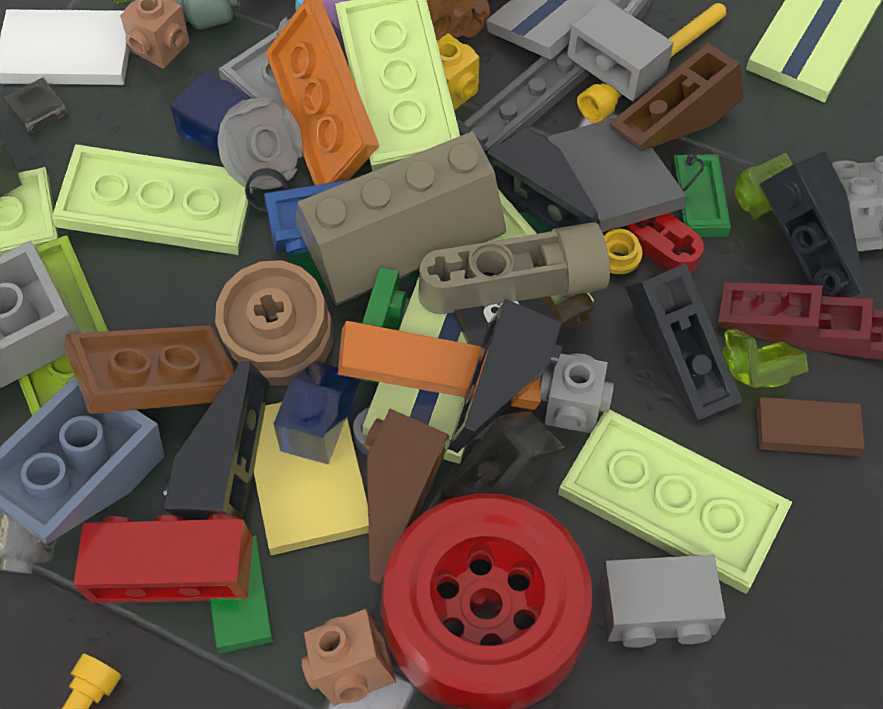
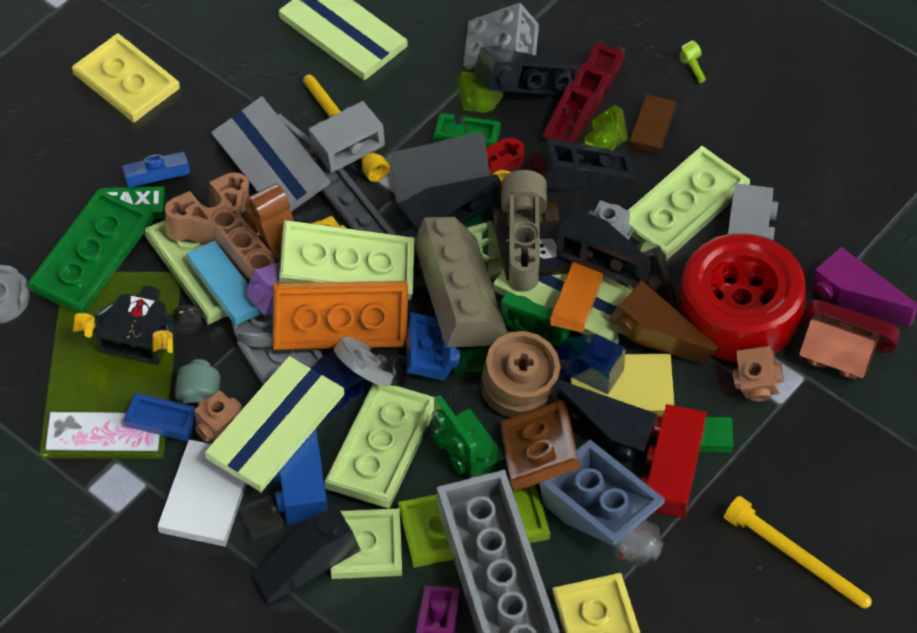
camera: 75 degrees left, 5 degrees down
reddish brown slope [610,43,744,151] -> none
none -> yellowish green tile [205,356,345,492]
none -> blue brick [274,429,328,524]
none -> green bracket [432,395,506,479]

